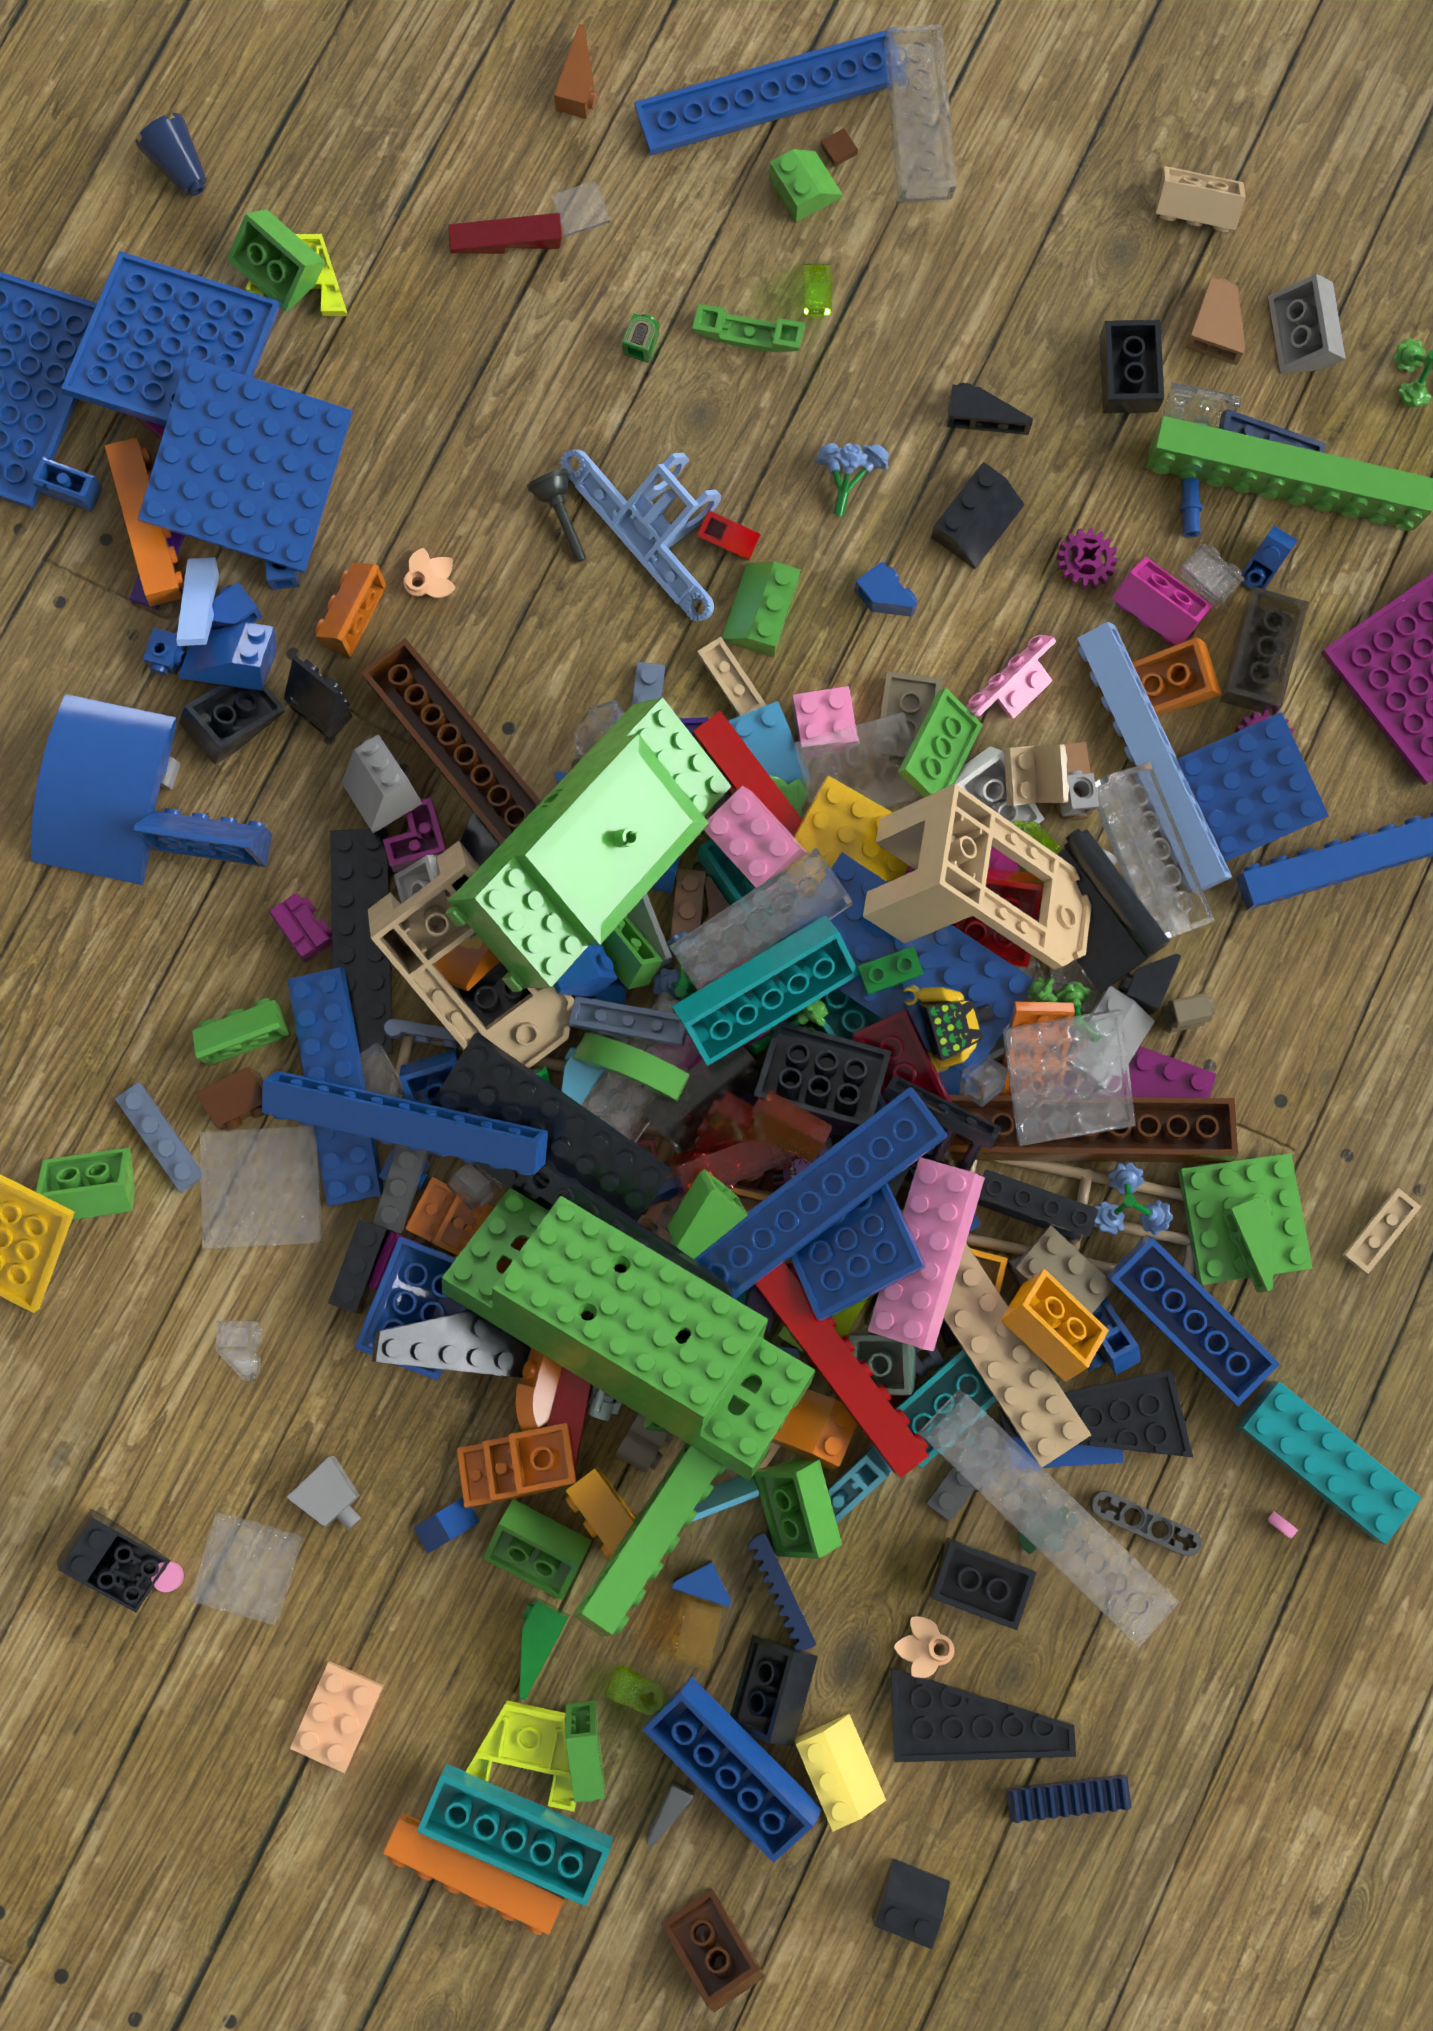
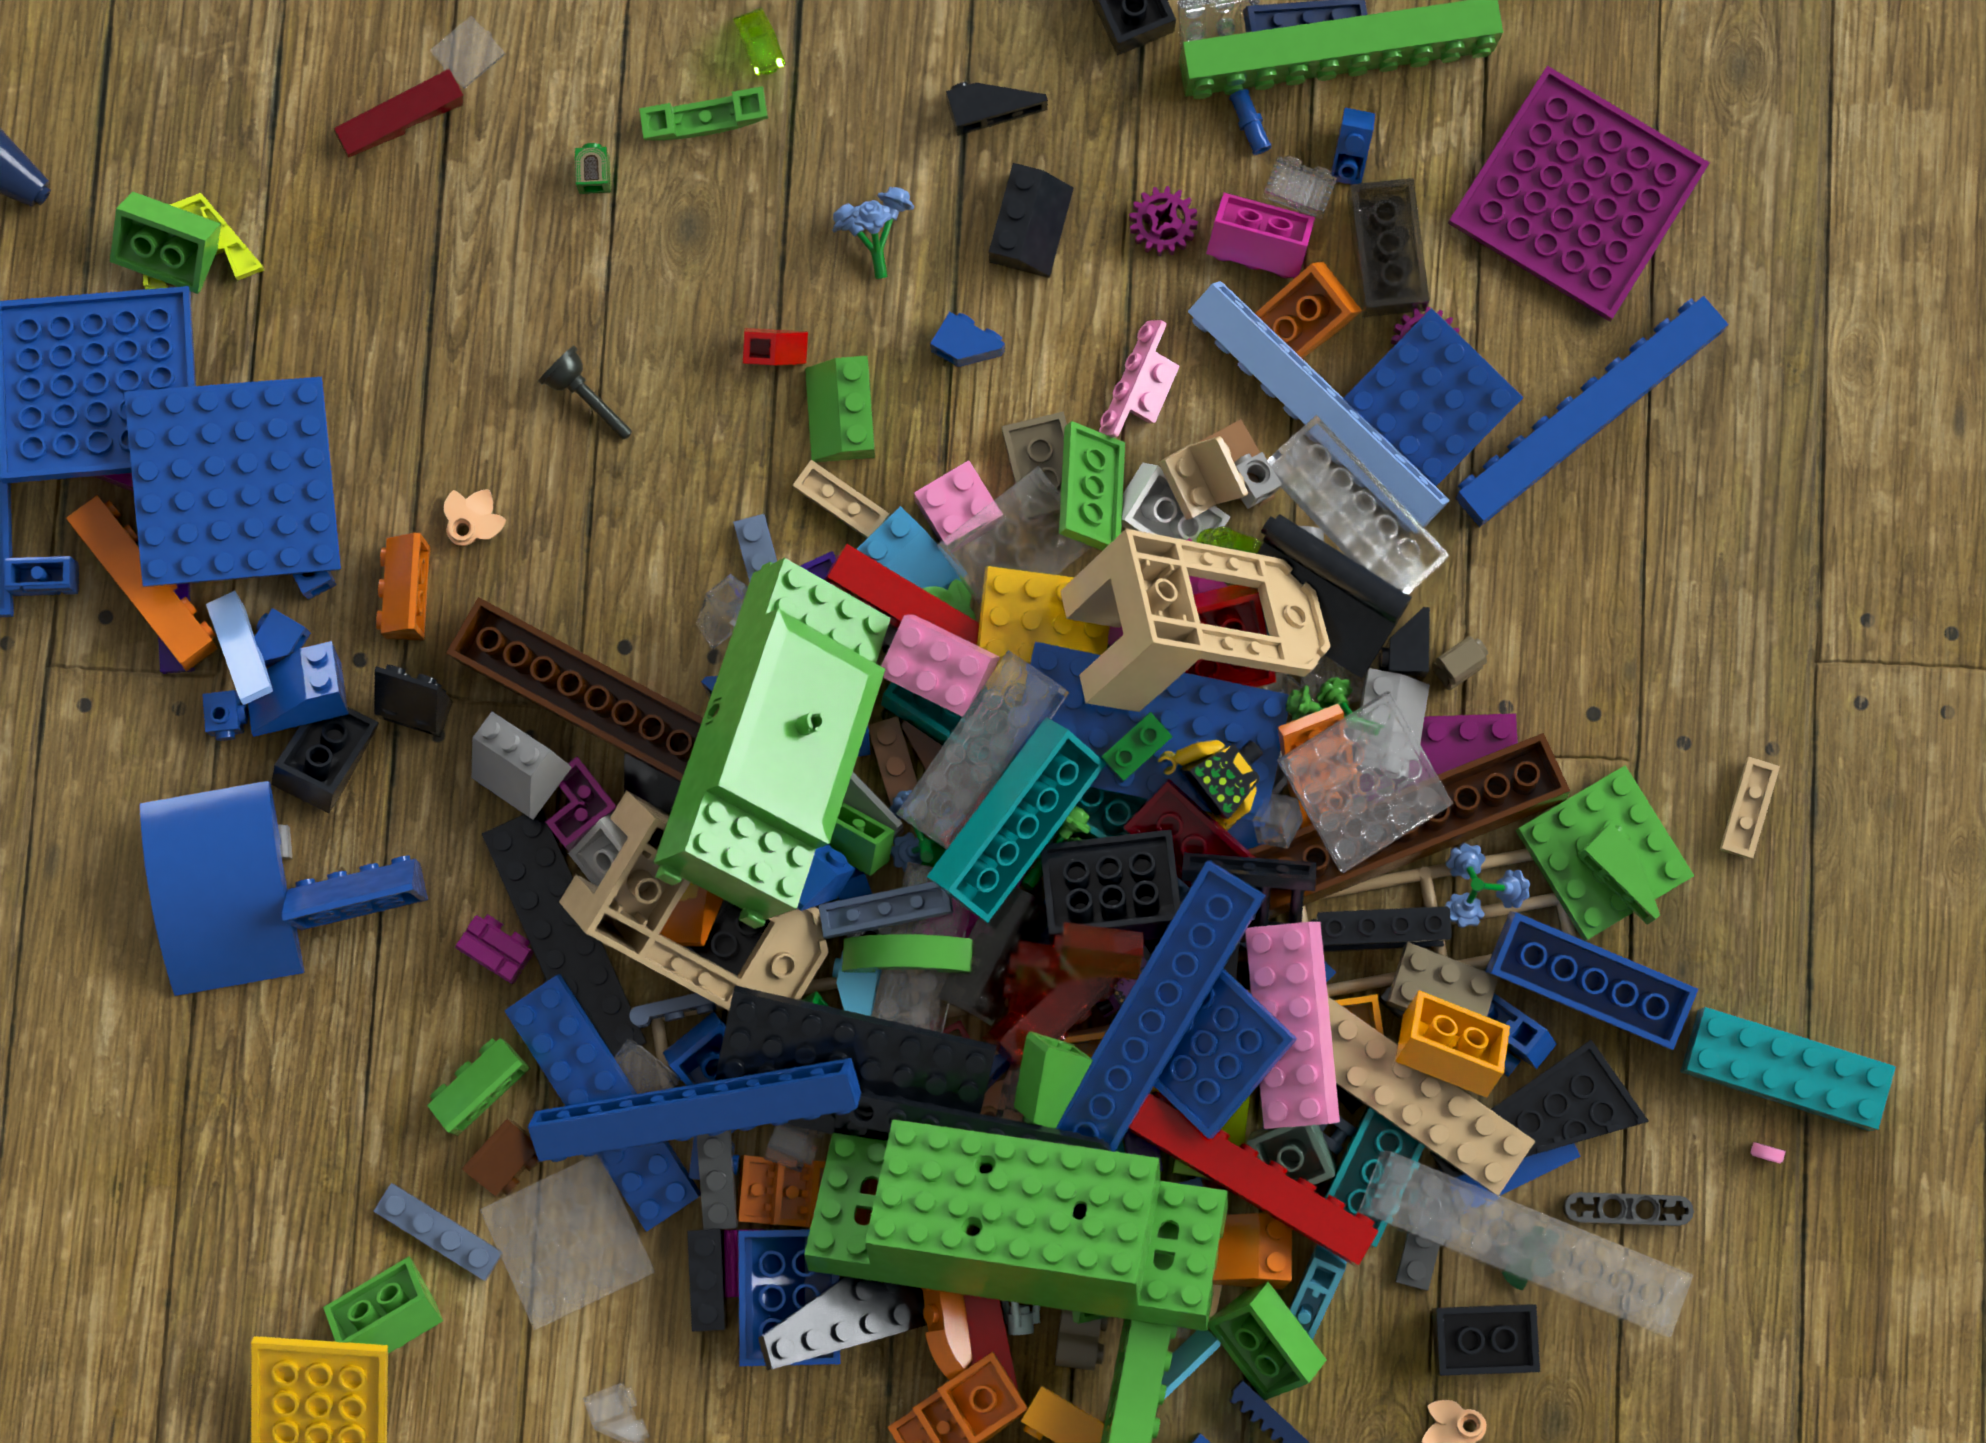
camera: 20 degrees left, 0 degrees up
light blue piece [560,449,721,621] -> none

